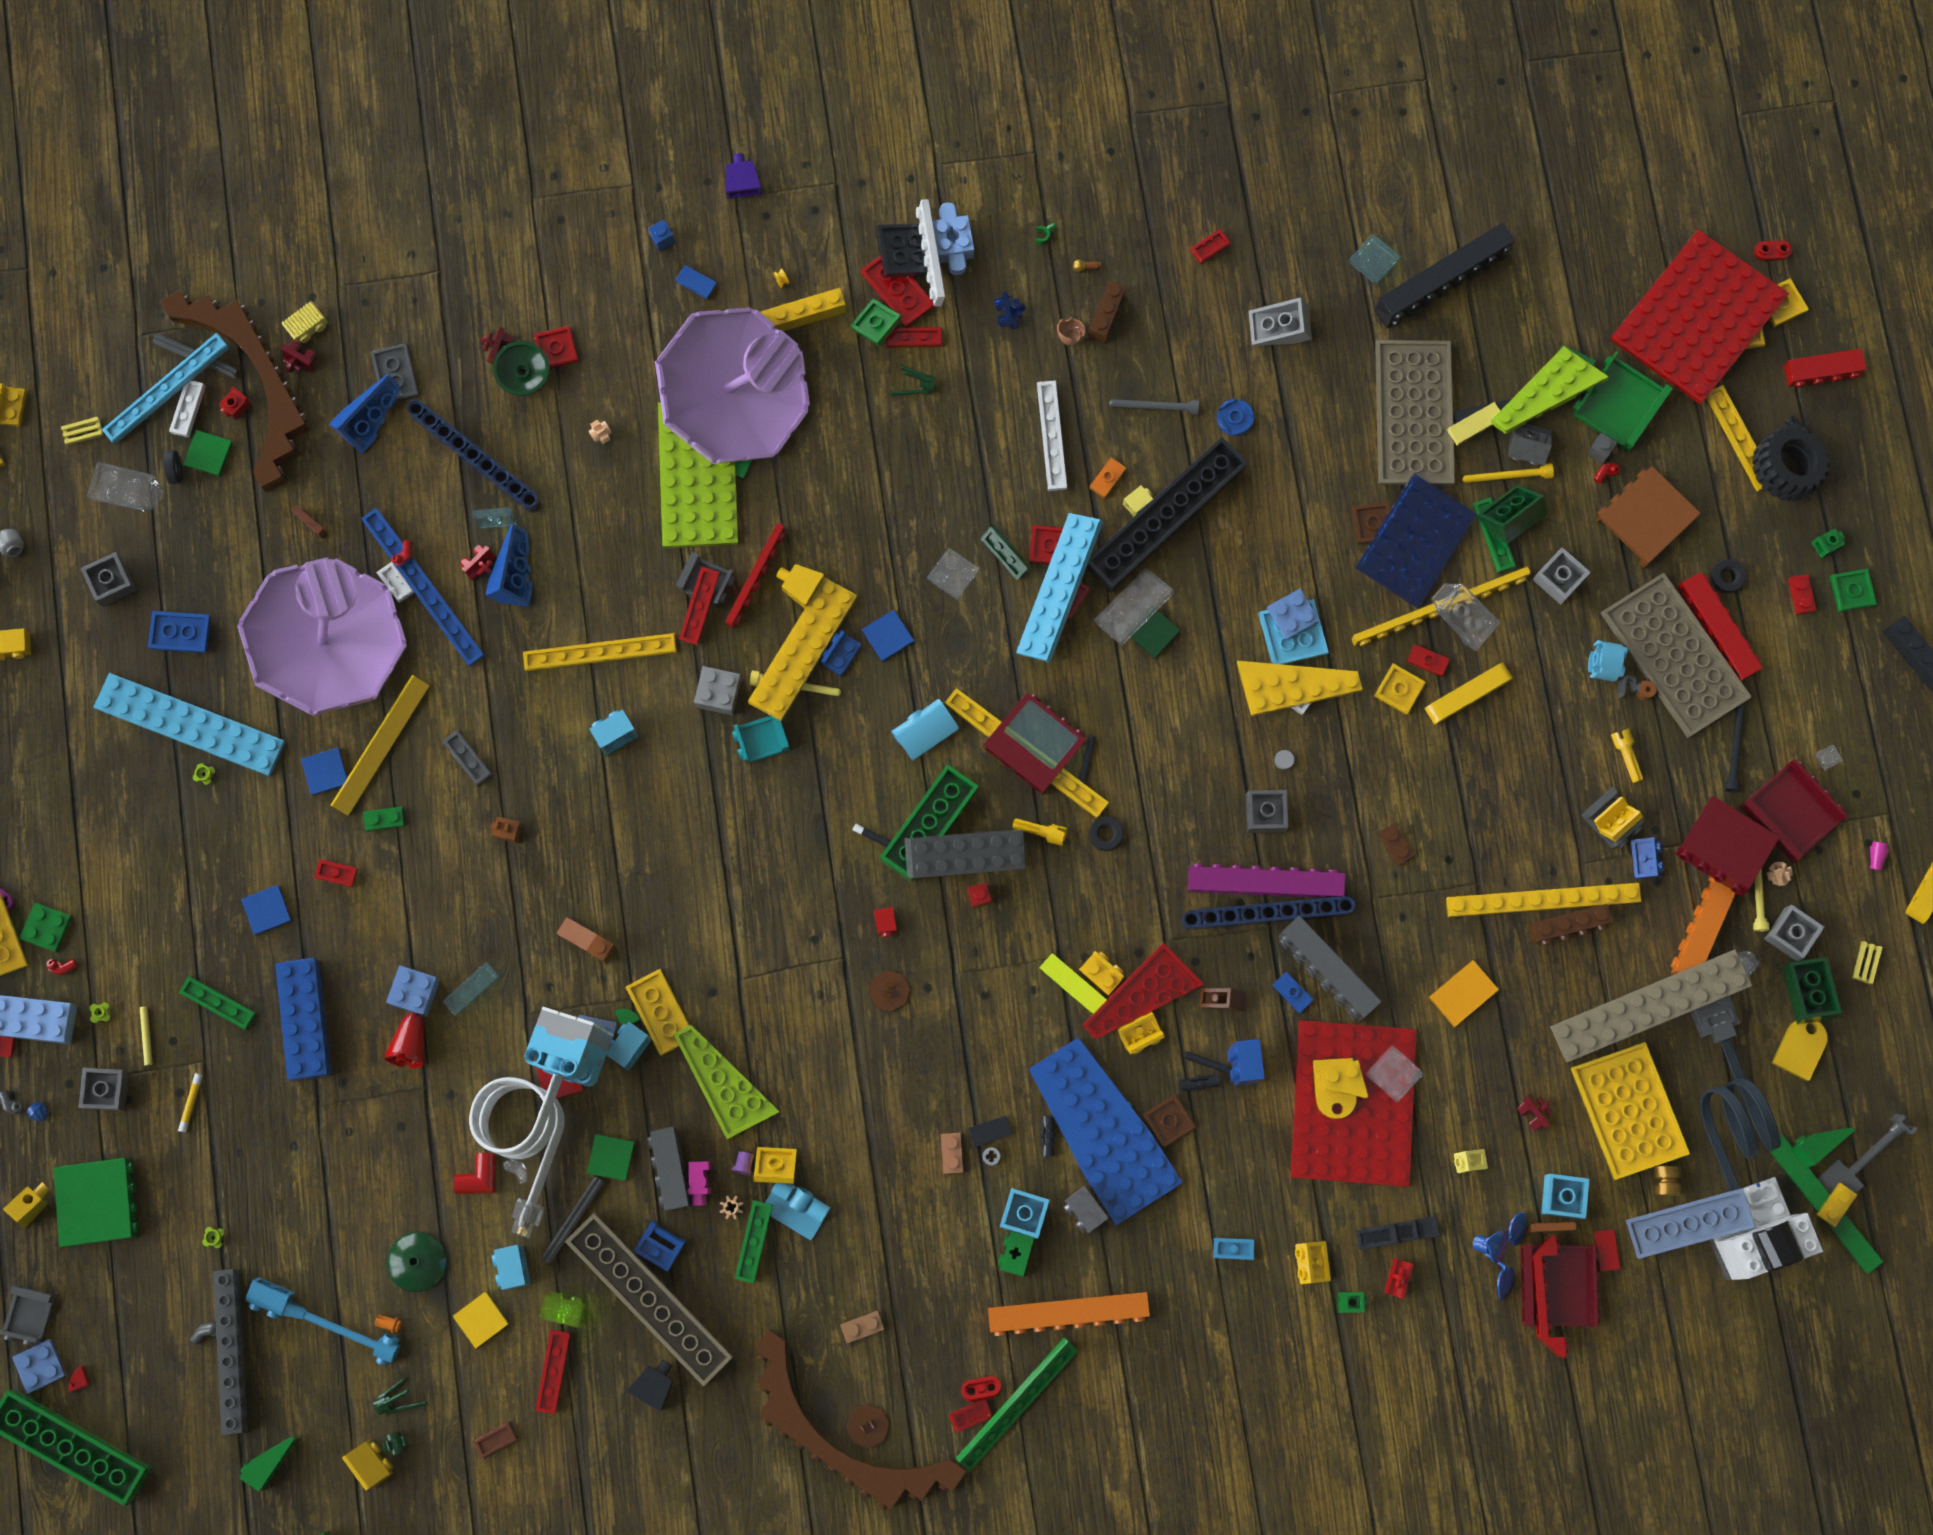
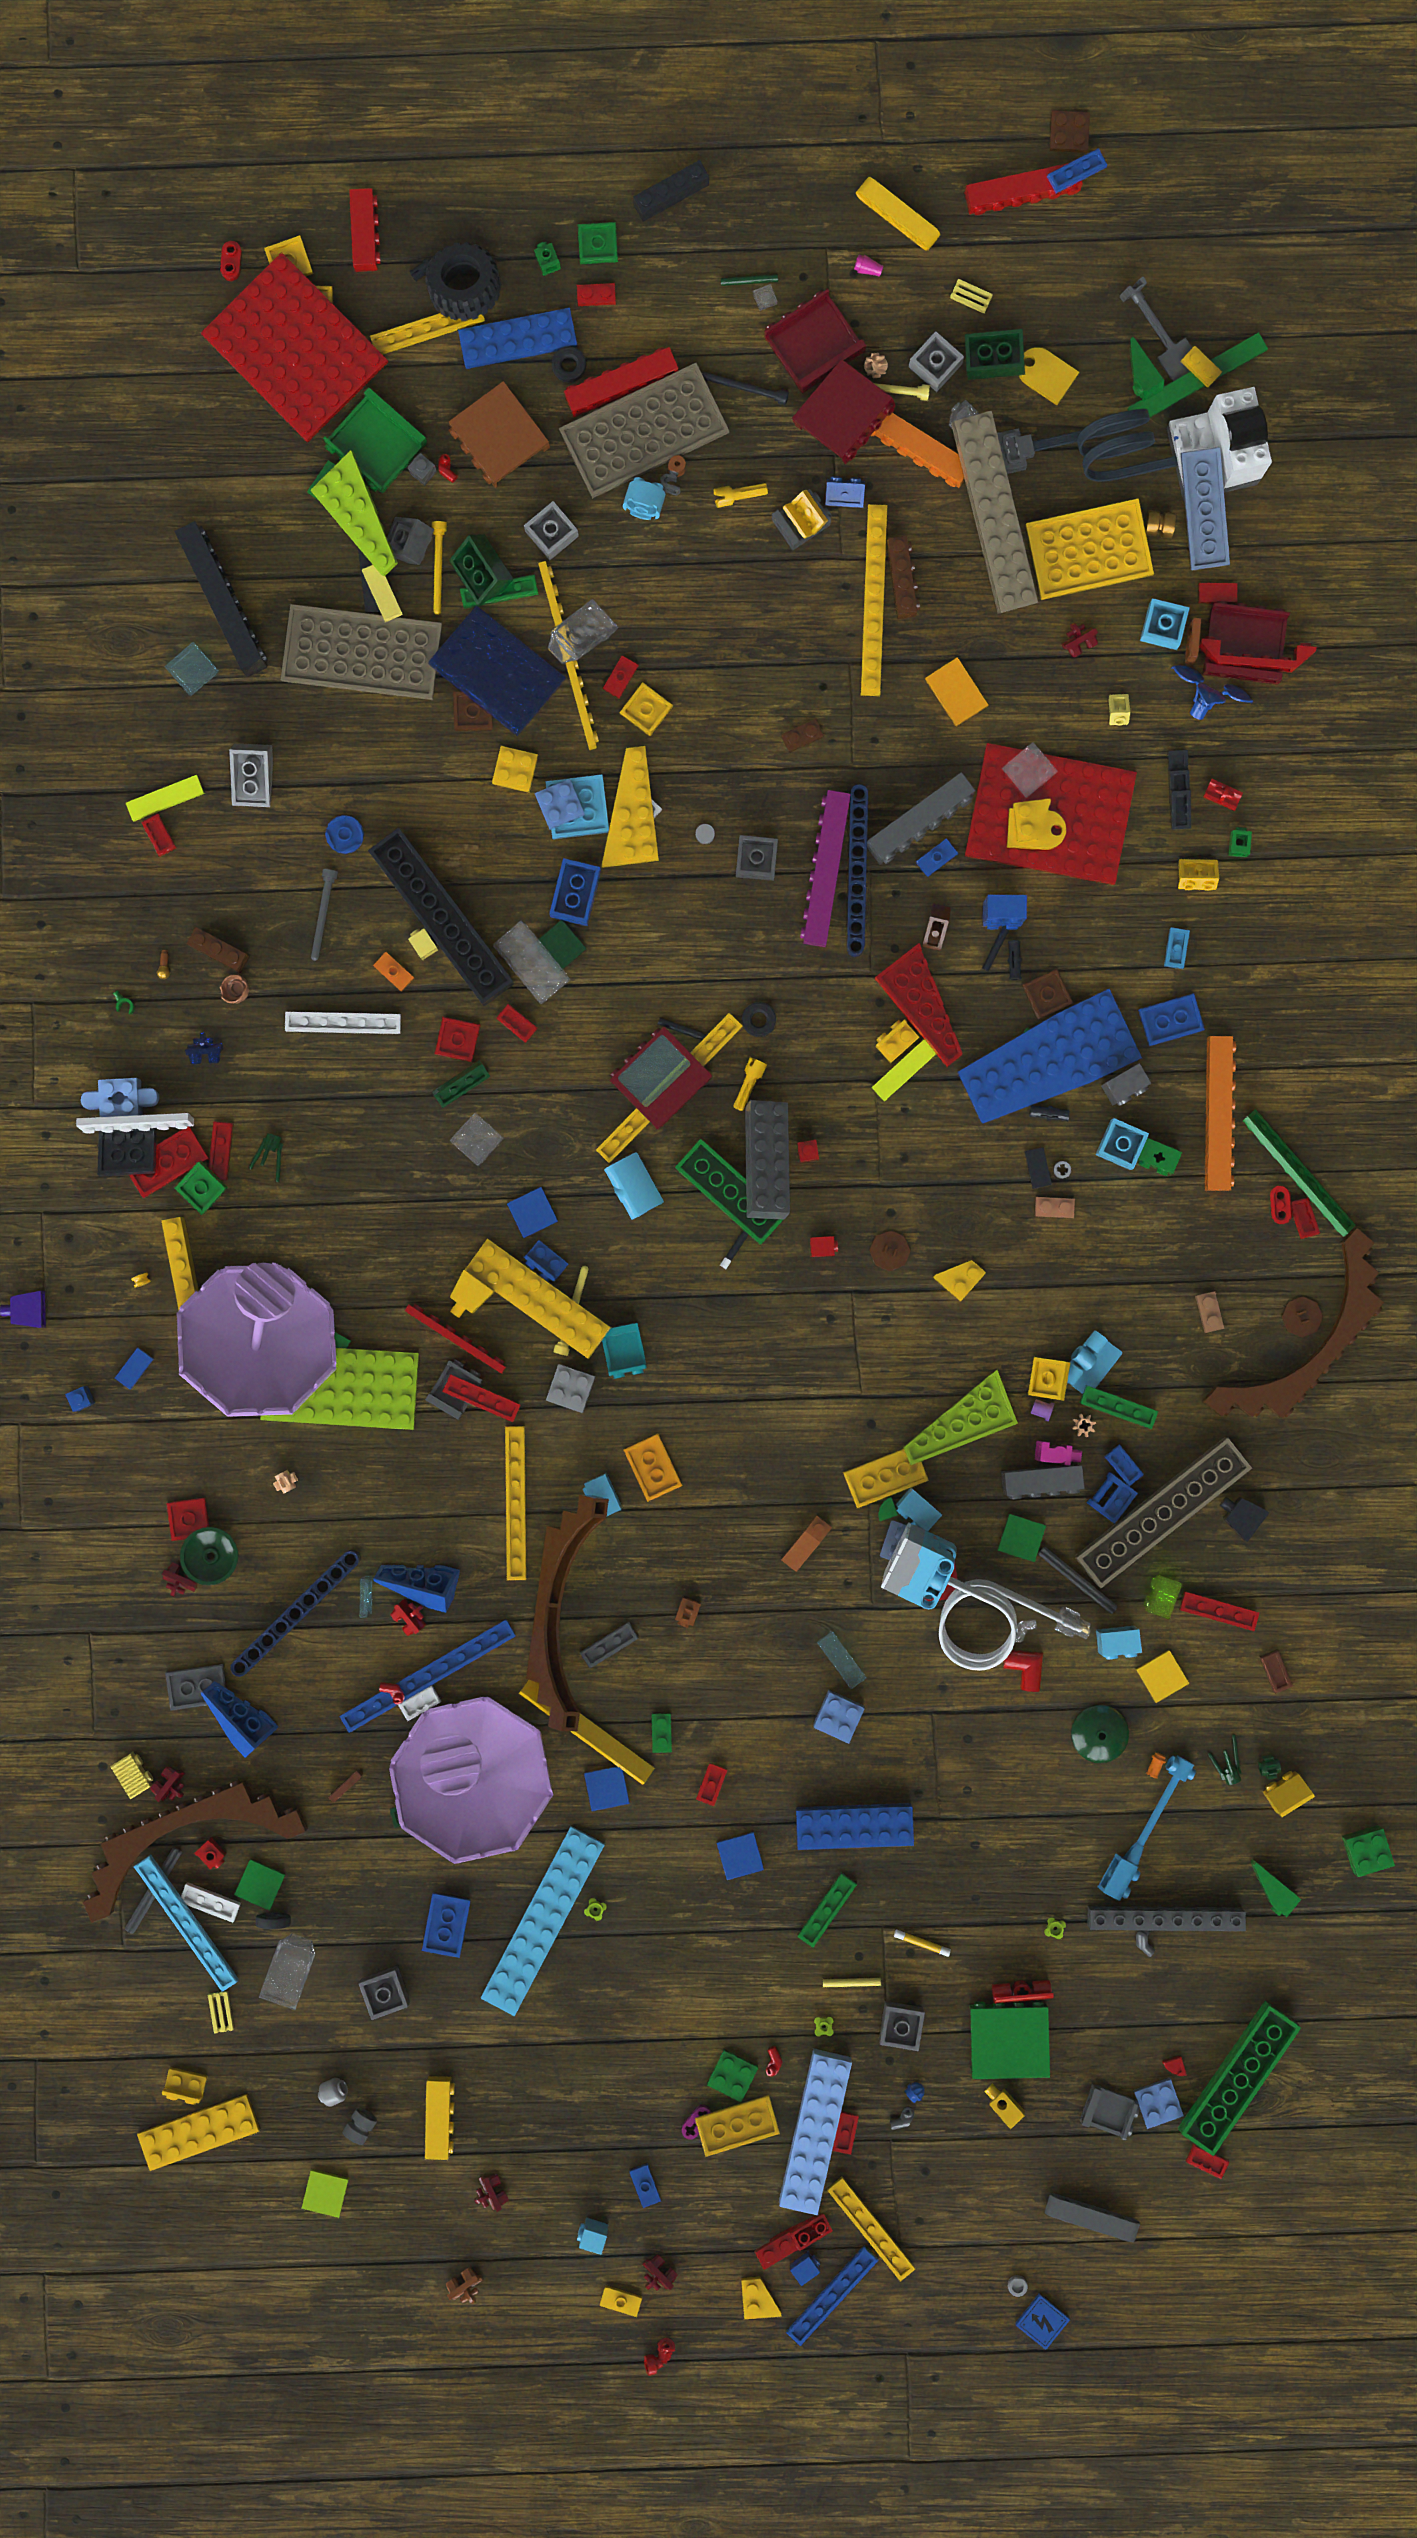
camera: 75 degrees left, 10 degrees up
red cone [384,1012,424,1069] -> none
medium azure plate [1016,513,1103,663] -> none
yellow bracket [1117,1012,1165,1054] -> none
yellow beam [1425,662,1513,725] -> none
none -> neon yellow tile [126,775,205,821]
none -> blue plate [458,308,577,369]
none -> yellow plate [492,746,538,793]
none -> reddish brown arch [526,1495,609,1731]
none -> blue brick [550,858,601,926]
none -> light orange tile [623,1434,682,1502]
none -> dark green bar [721,274,778,286]
none -> yellow wing [933,1260,986,1302]
none -> red panel [992,1980,1054,2003]
none -> blue plate [1104,1444,1144,1486]
none -> blue tile [1138,993,1205,1046]

